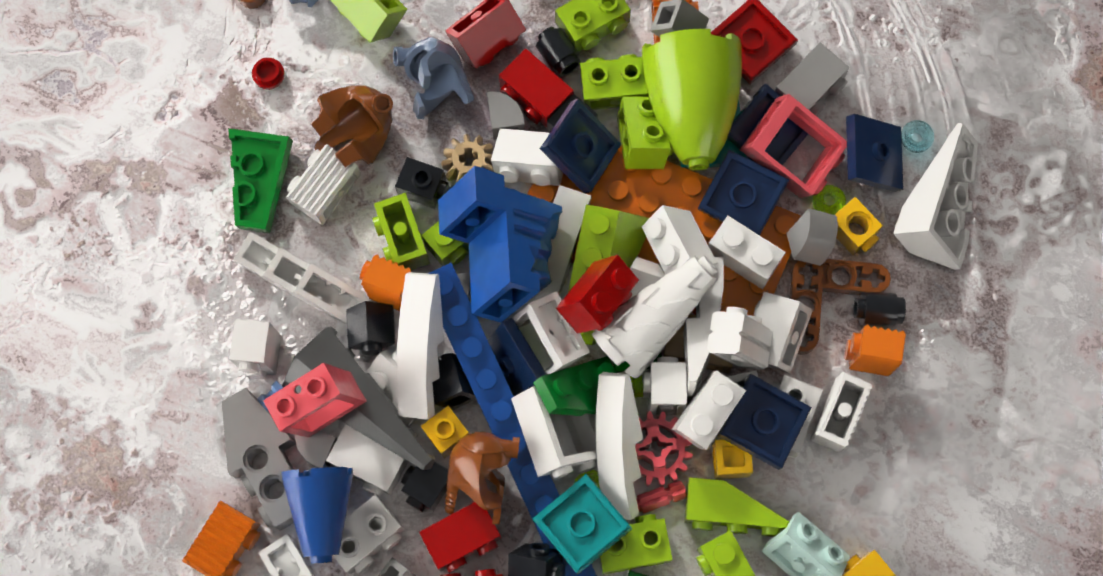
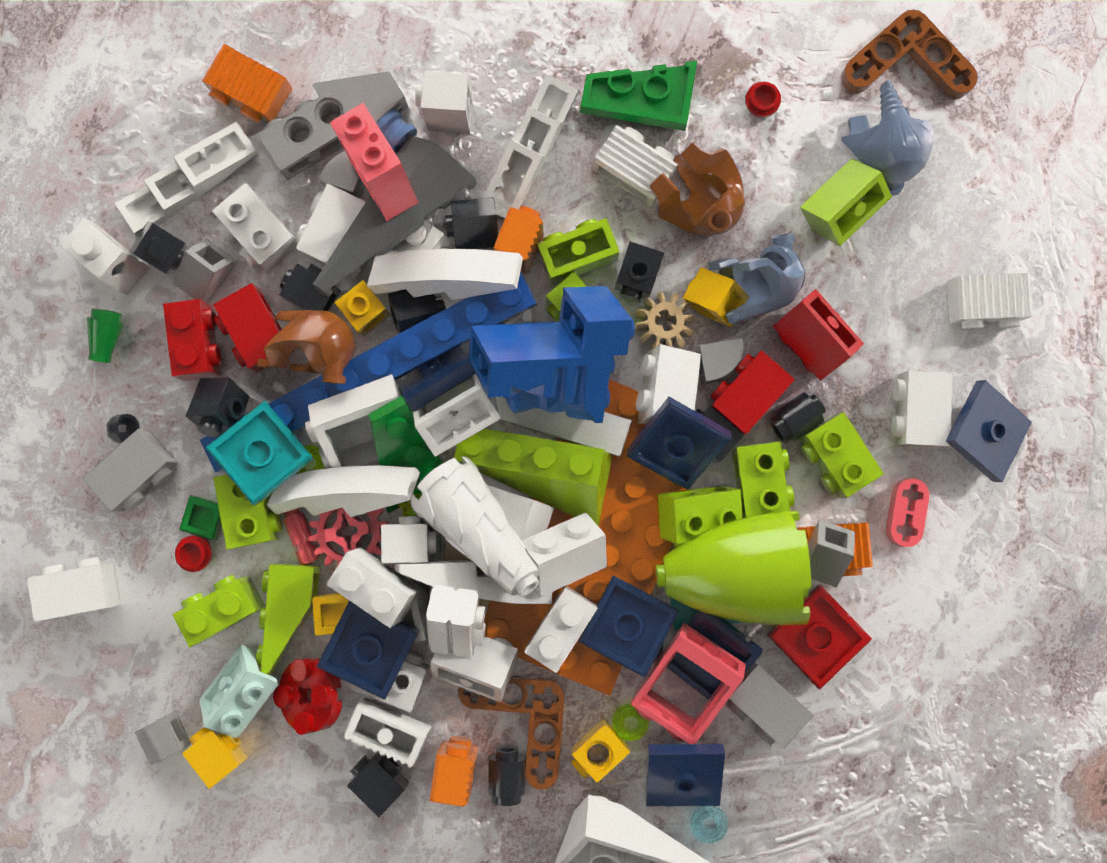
camera: 85 degrees right, 10 degrees up
blue cone [282,467,353,564] -> none
red brick [556,254,639,334] -> none
light grey brick [786,208,838,266] -> none
none -> red plate [273,657,342,735]
none -> black brick [347,751,409,817]
none -> yellow brick [683,267,749,327]

